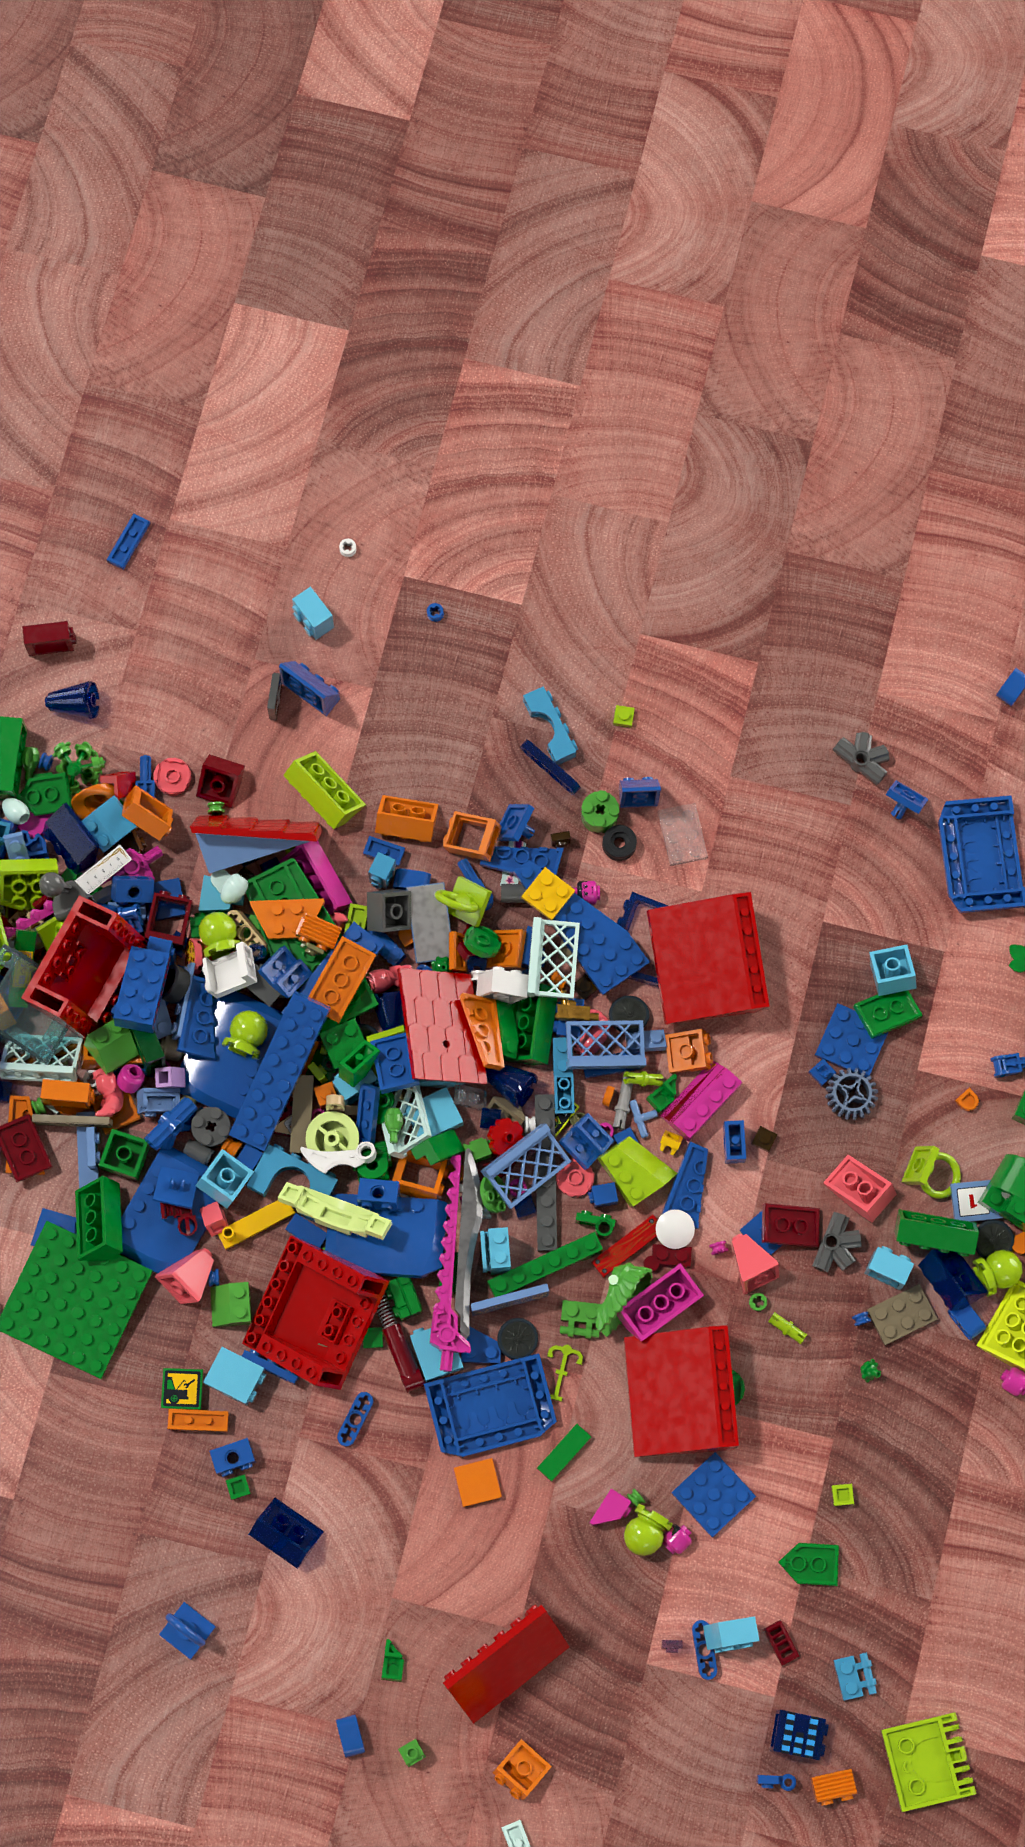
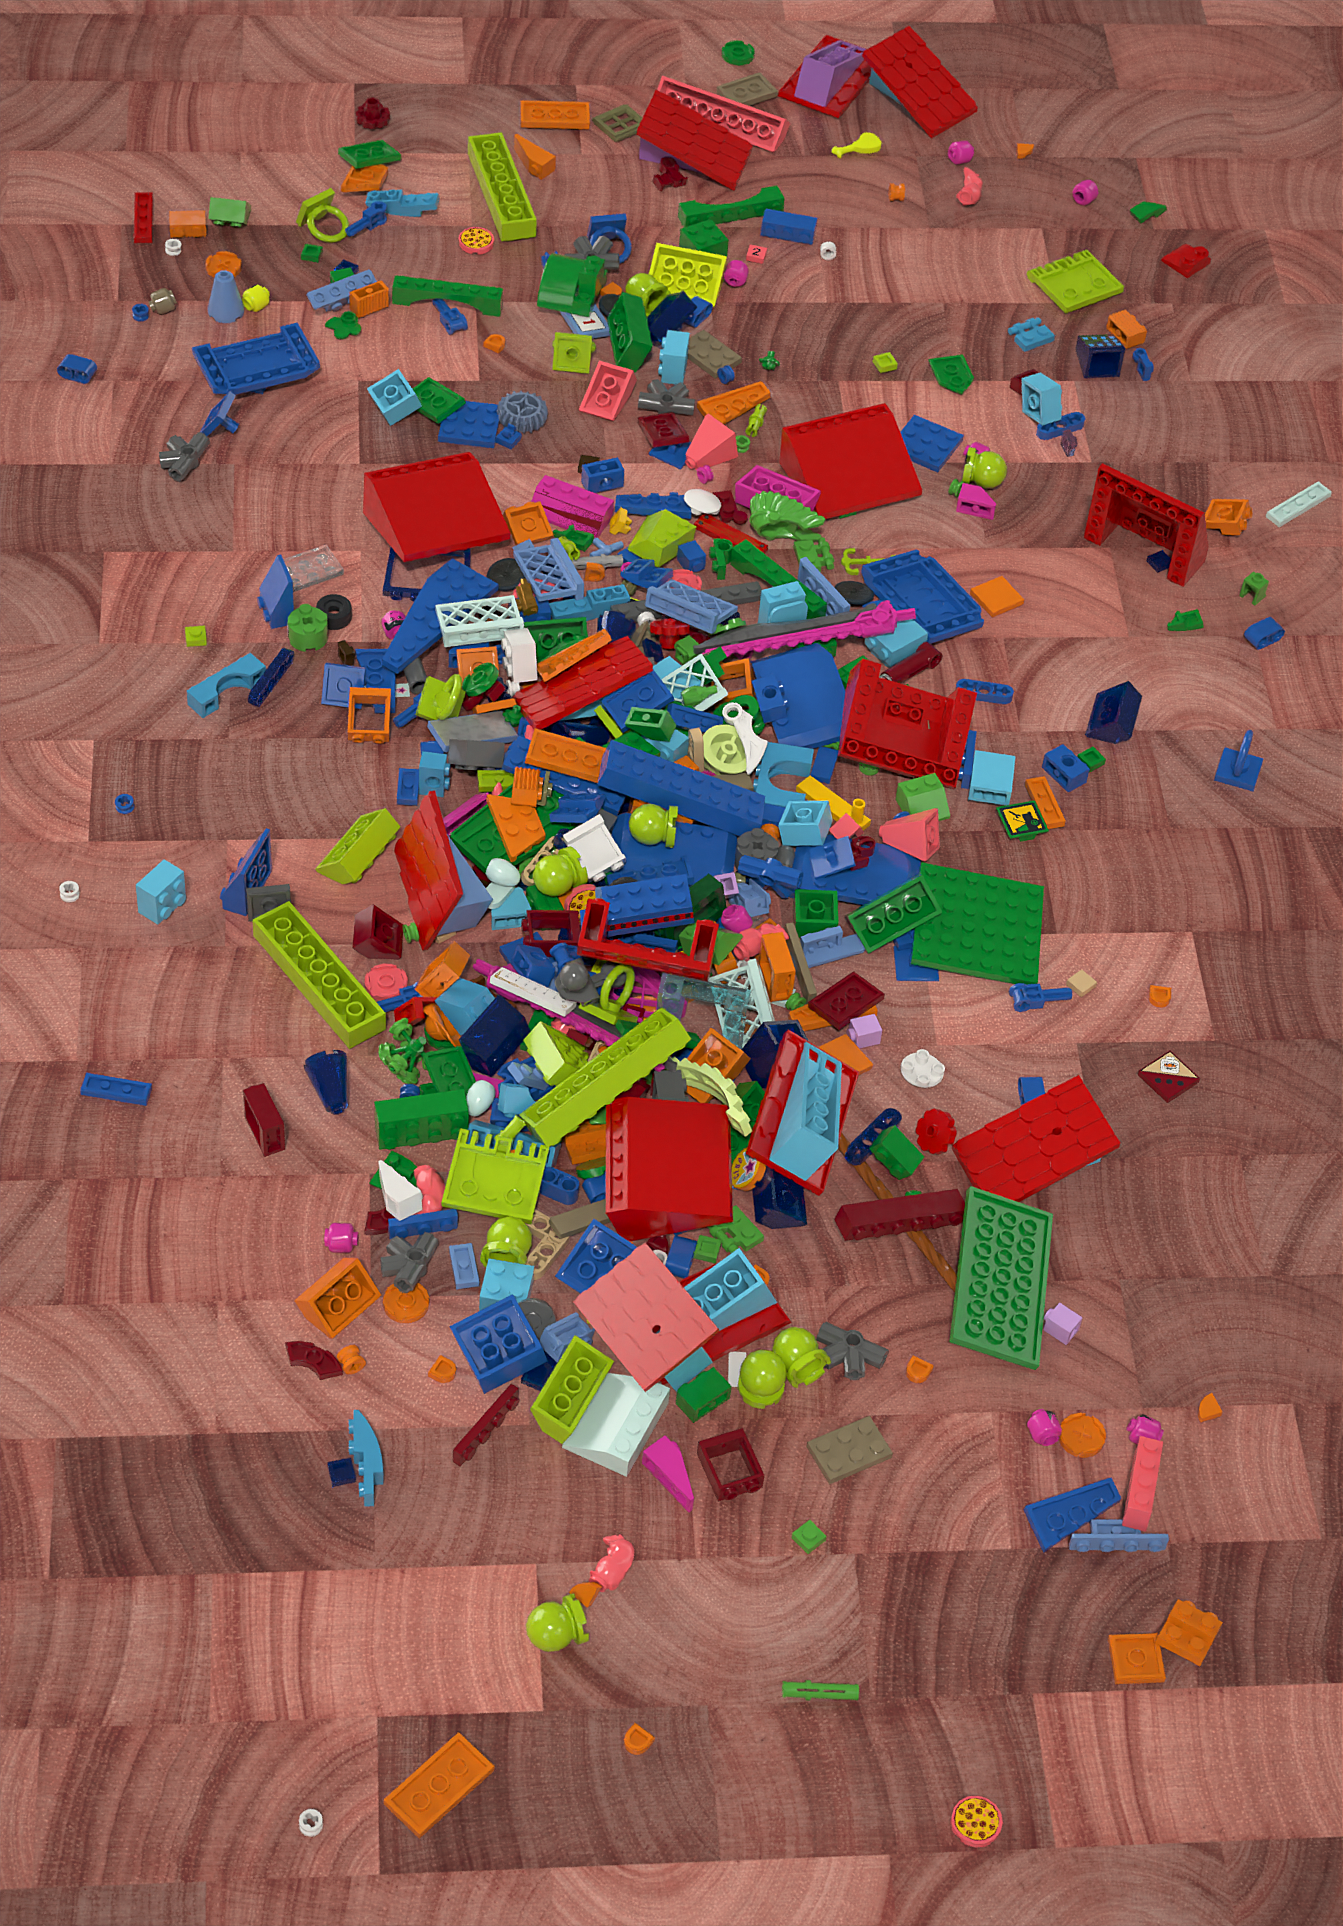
camera: 110 degrees left, 25 degrees down
yellowish green piece [277,1182,392,1240] -> none
orange slope [375,795,439,842] -> none
yellow plate [521,867,575,920] -> none
green tile [537,1424,591,1482] -> none
none -> lime brick [253,901,386,1049]
none -> orange wing [697,381,771,424]

